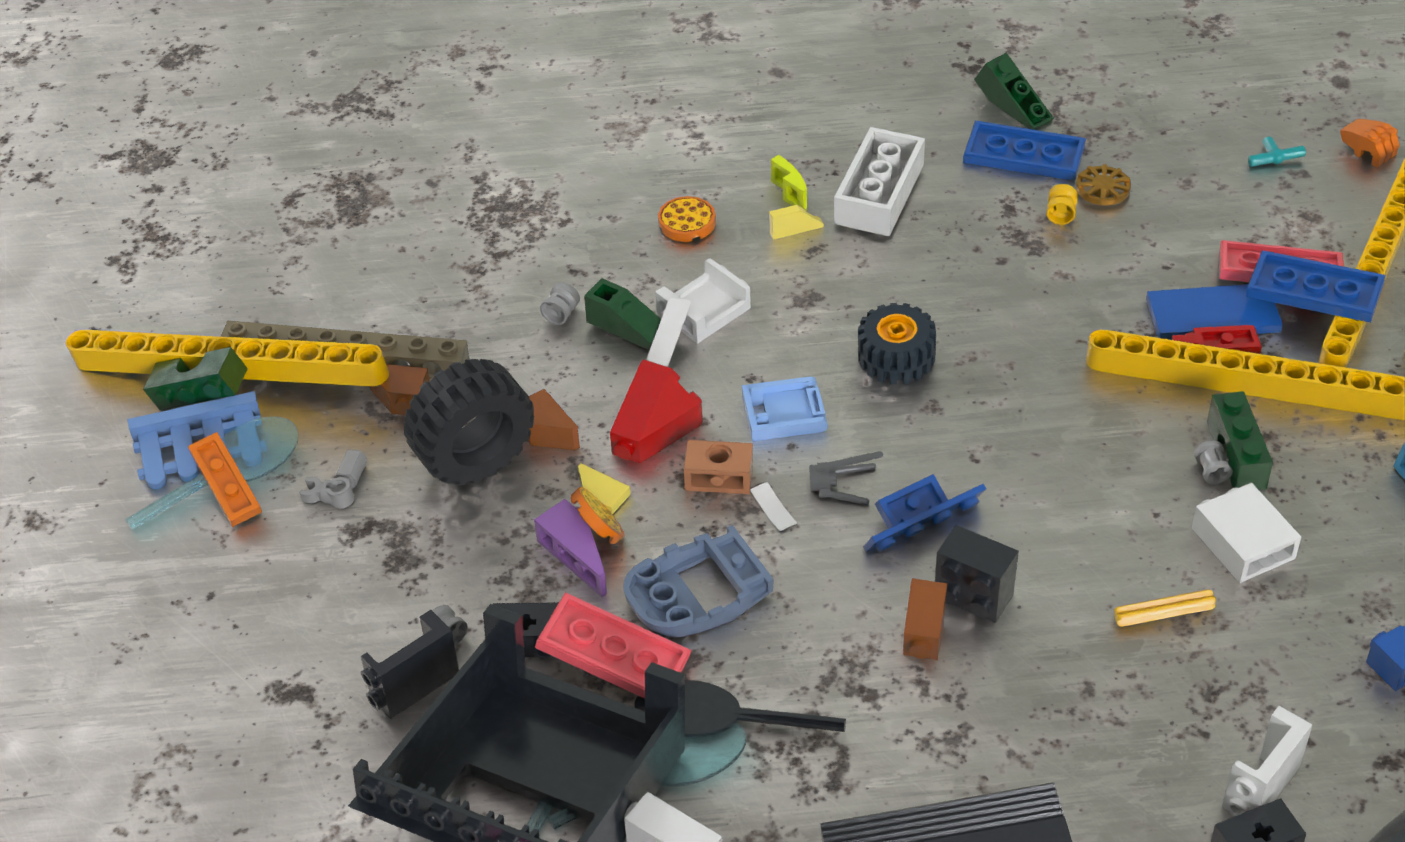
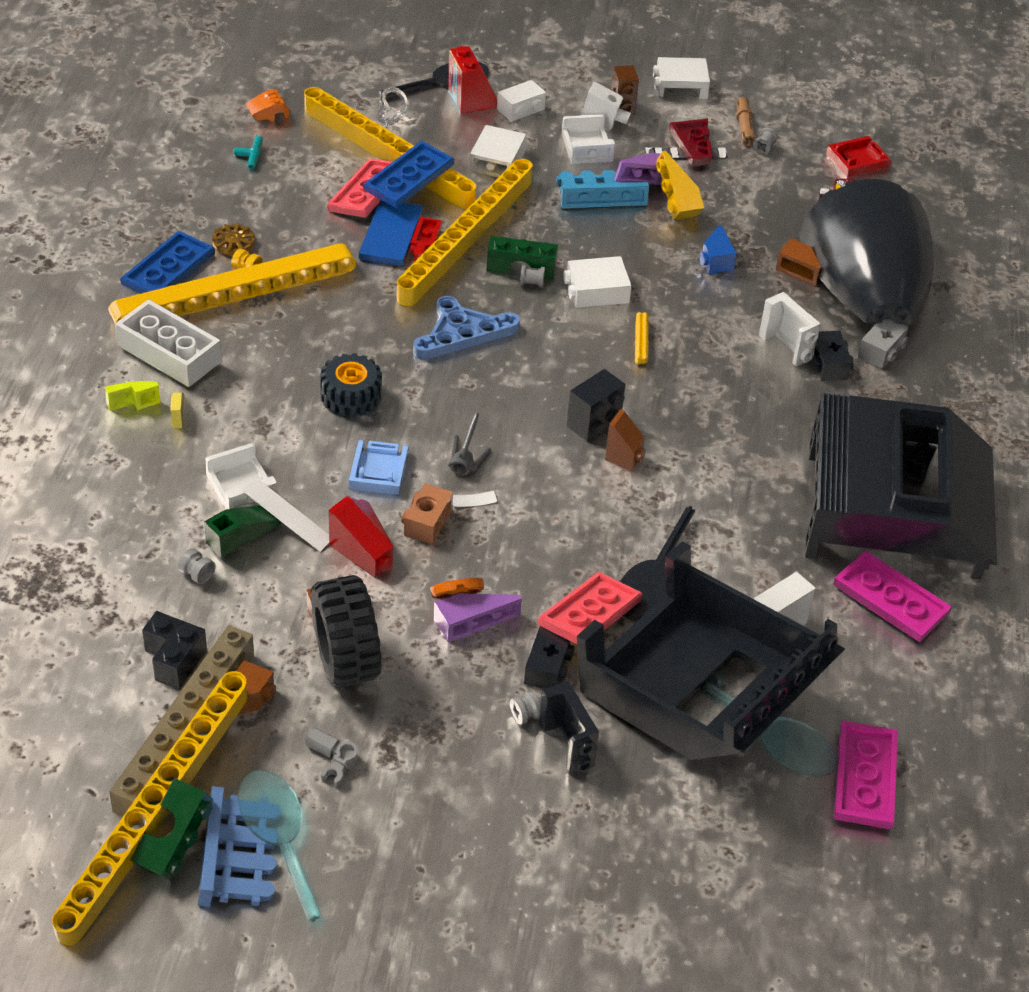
camera: 80 degrees left, 0 degrees up
orange plate [188,432,262,527] -> none
light yellow tile [578,463,631,515] -> none
sand blue slope [623,525,774,637] -> none
tile [658,196,716,242] -> none
blue bracket [863,474,986,552] -> none
dark green slope [974,52,1054,130] -> none
none -> yellow beam [109,243,357,323]
none -> black brick [142,611,207,690]
none -> medium blue beam [413,296,520,360]

